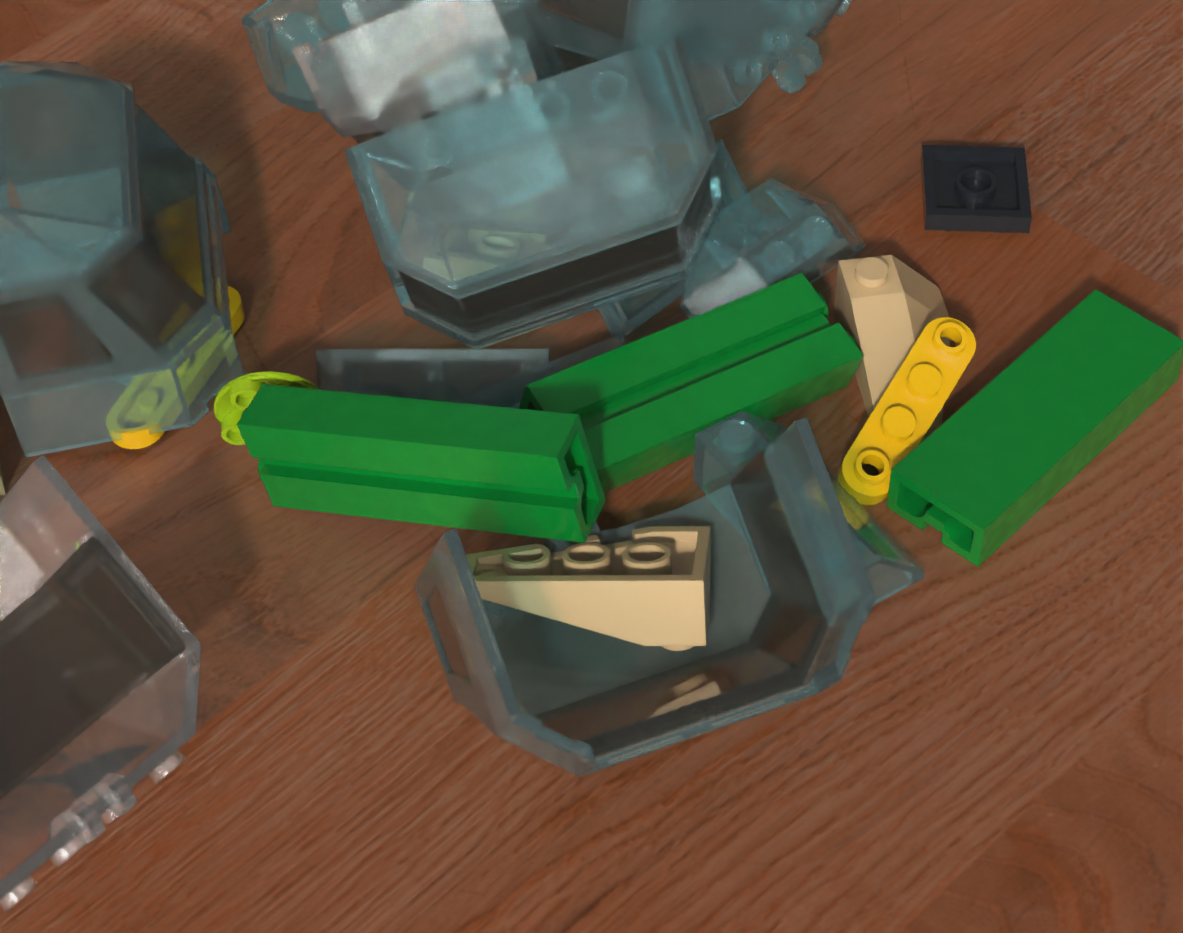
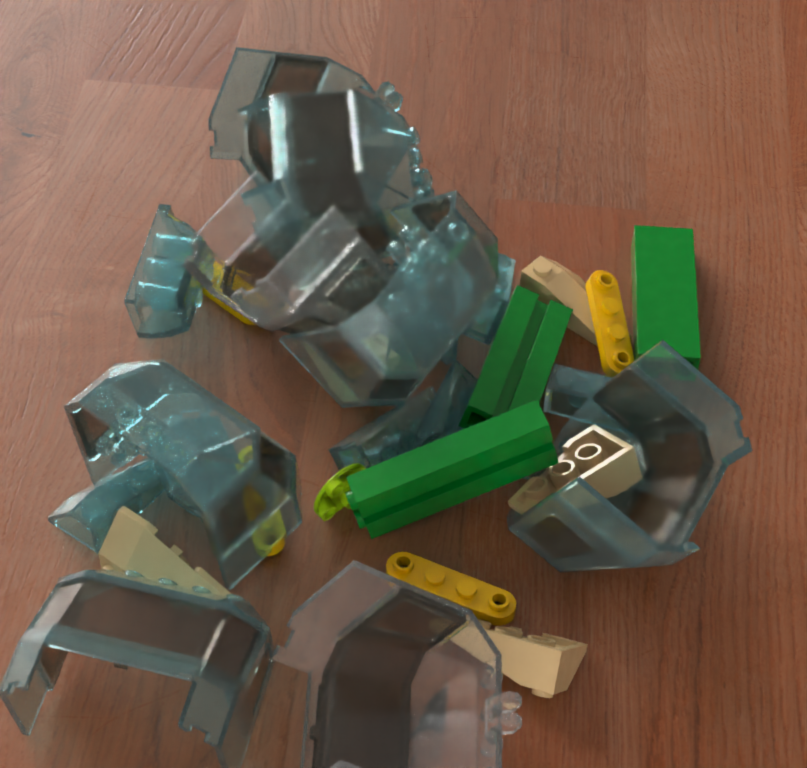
camera: 40 degrees left, 0 degrees up
black plate [920,145,1032,233] -> none
none -> yellow plate [386,552,516,626]
none -> tan wedge [429,613,588,698]

